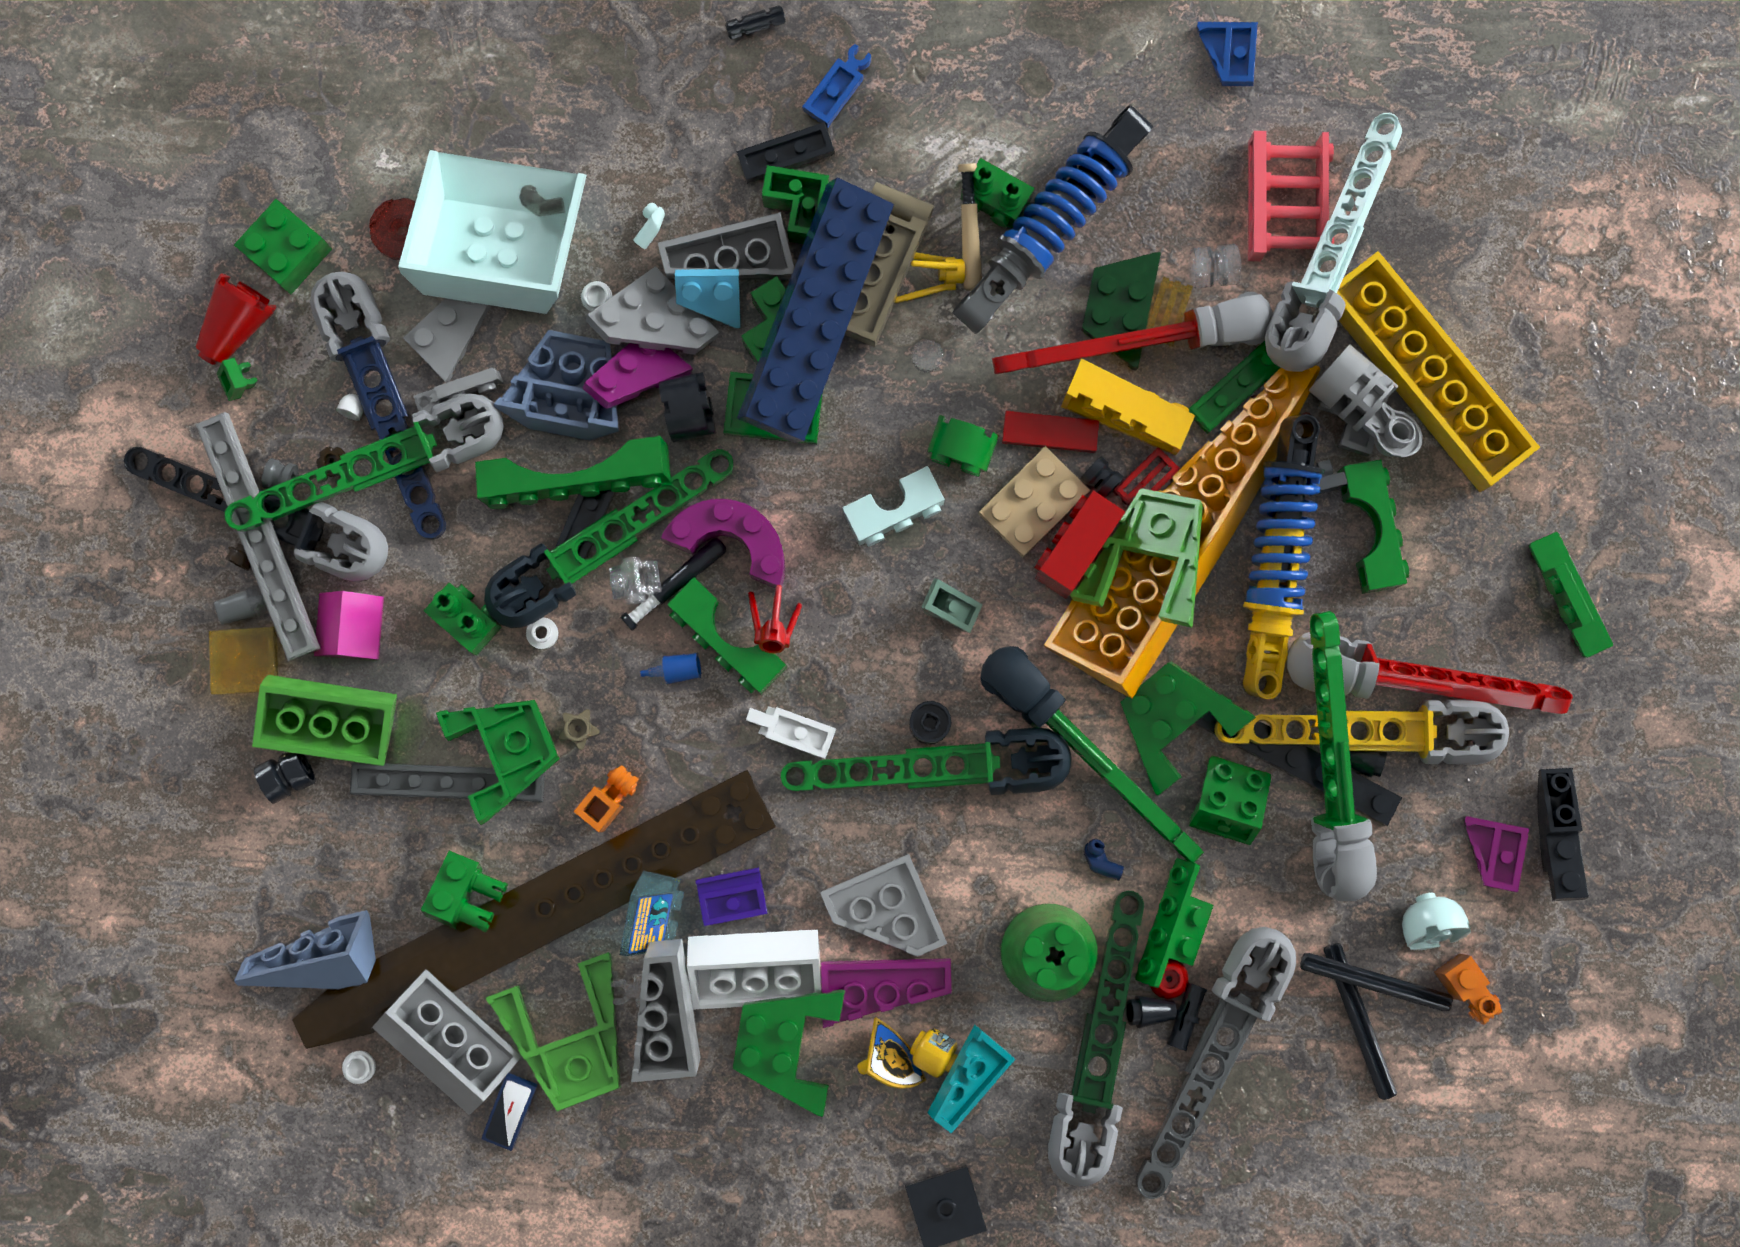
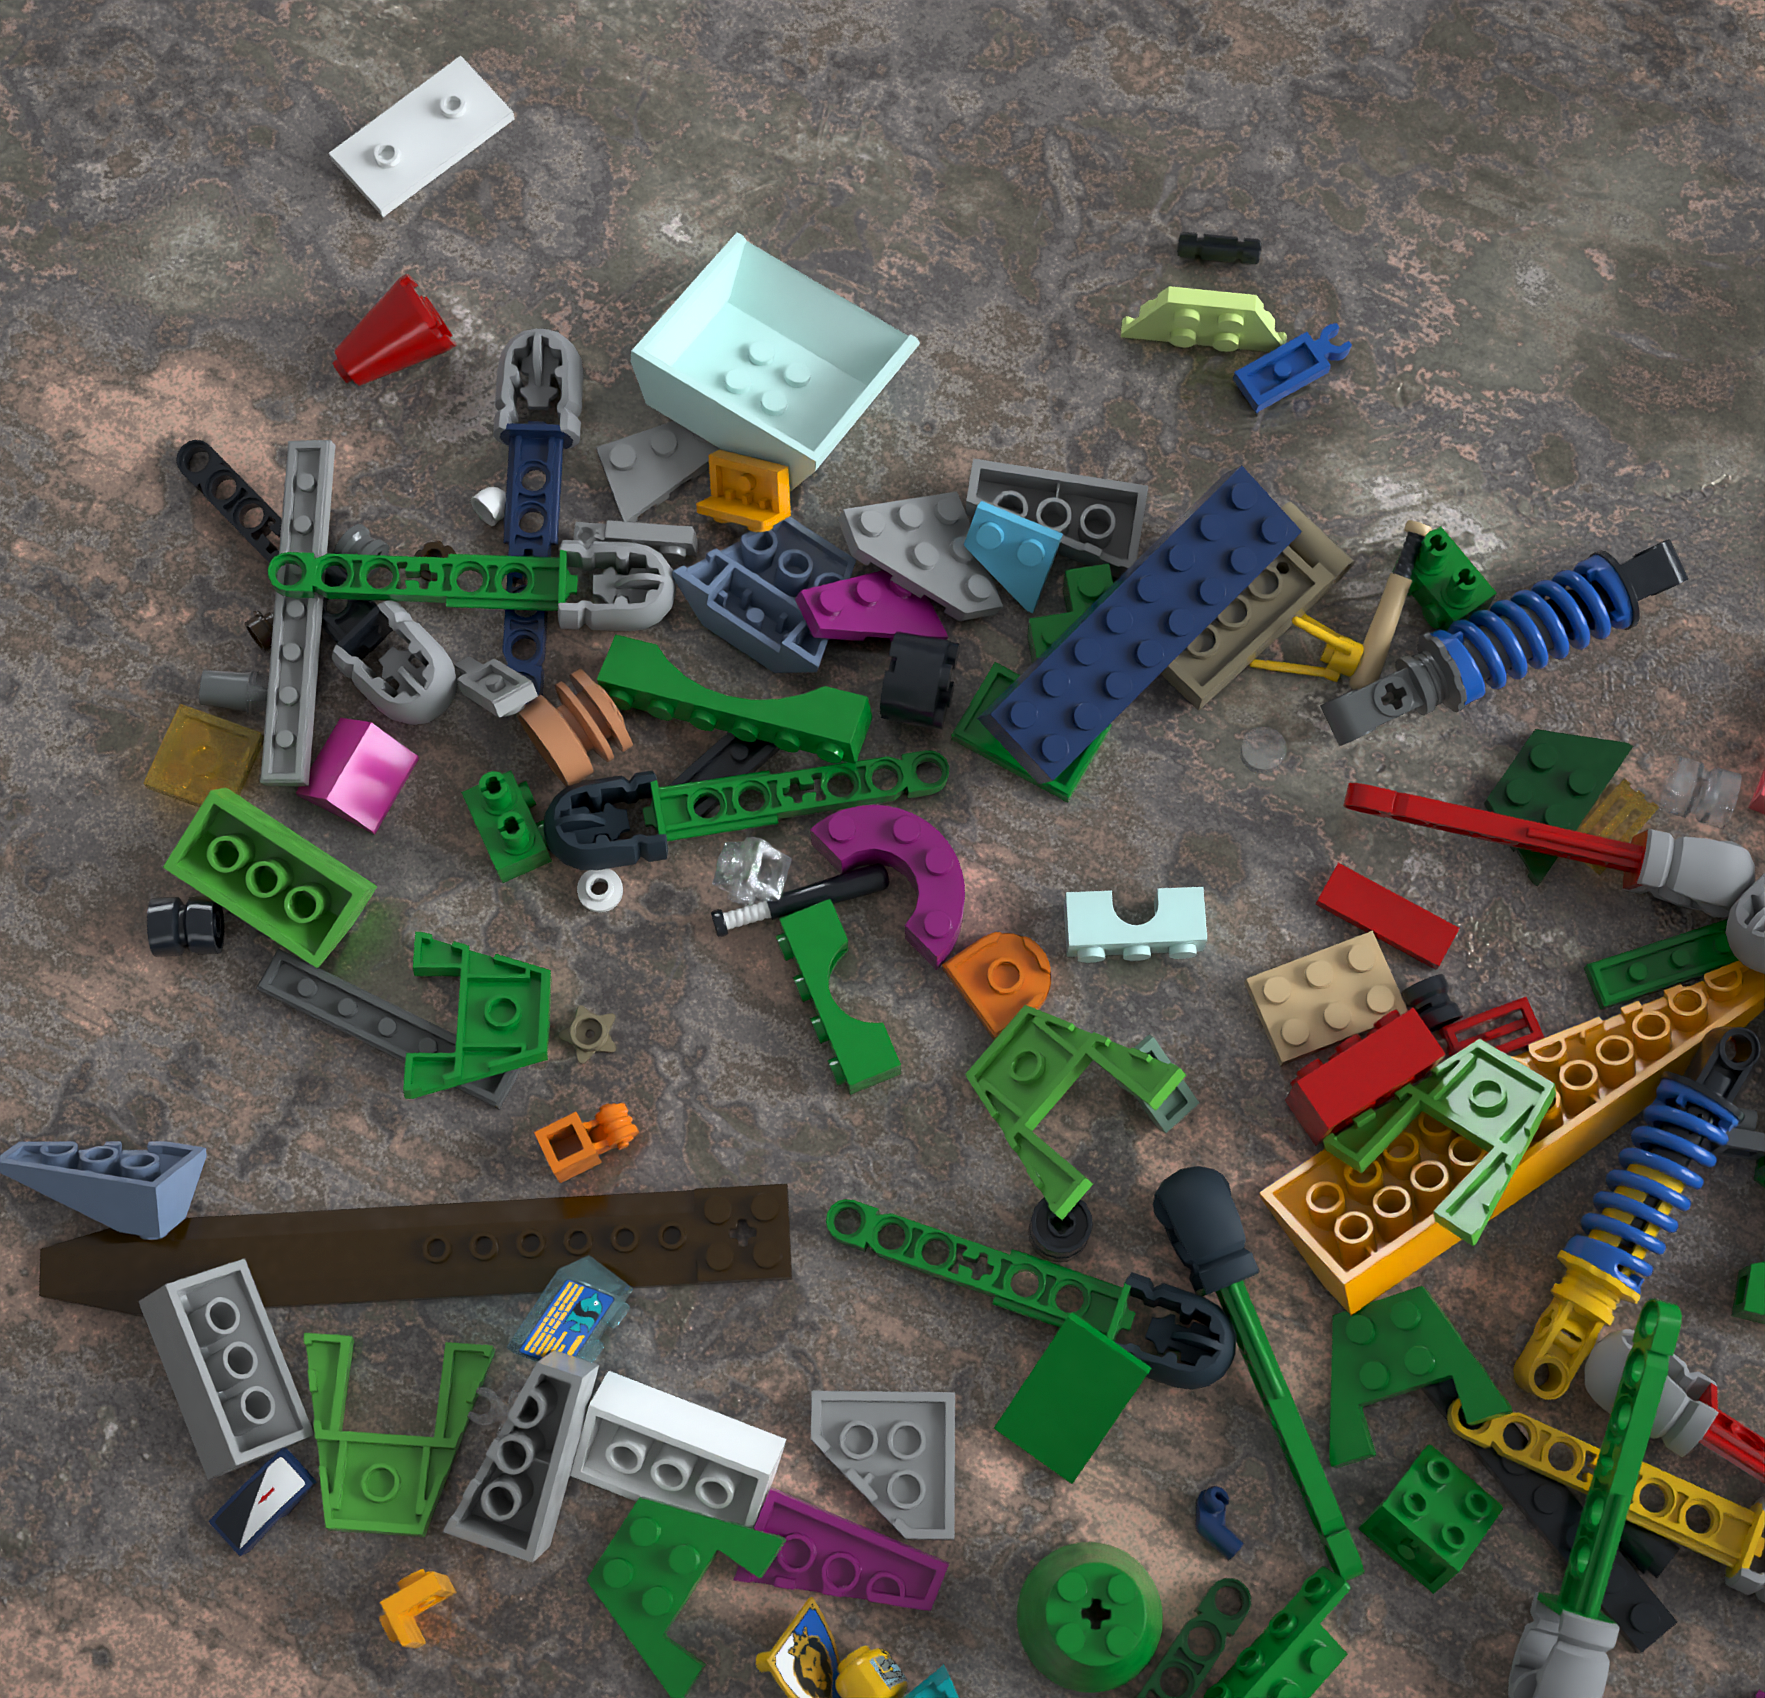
camera: 25 degrees right, 10 degrees down
green tile [217,358,258,401] -> none
green brick [234,199,332,295] -> none
white plate [342,1051,376,1084] -> none
clear red plate [369,198,416,260] -> none
green brick [421,850,508,932] -> none
clear smoke arm [519,185,565,217] -> none
white plate [581,281,613,312] -> none
light aqua arm [633,203,665,249] -> none
blue piece [640,653,702,687] -> none
dark purple plate [695,867,768,926] -> none
black plate [736,122,835,184] -> none
white hinge [746,706,836,759] -> none
red plant [748,585,802,654] -> none
green brick [762,165,829,244] -> none
green brick [927,415,999,477] -> none
yellow wedge [1061,358,1195,456] -> none
none -> white plate [329,56,514,217]
none -> light orange bracket [379,1569,456,1648]
none -> light grey hinge [454,656,538,718]
none -> nougat wheel [516,668,633,787]
none -> light orange bracket [696,449,791,532]
none -> orange tile [942,932,1051,1040]
none -> bright green wing [965,1005,1186,1220]
none -> green tile [994,1312,1151,1484]
none -> yellowish green wing [1121,286,1287,352]

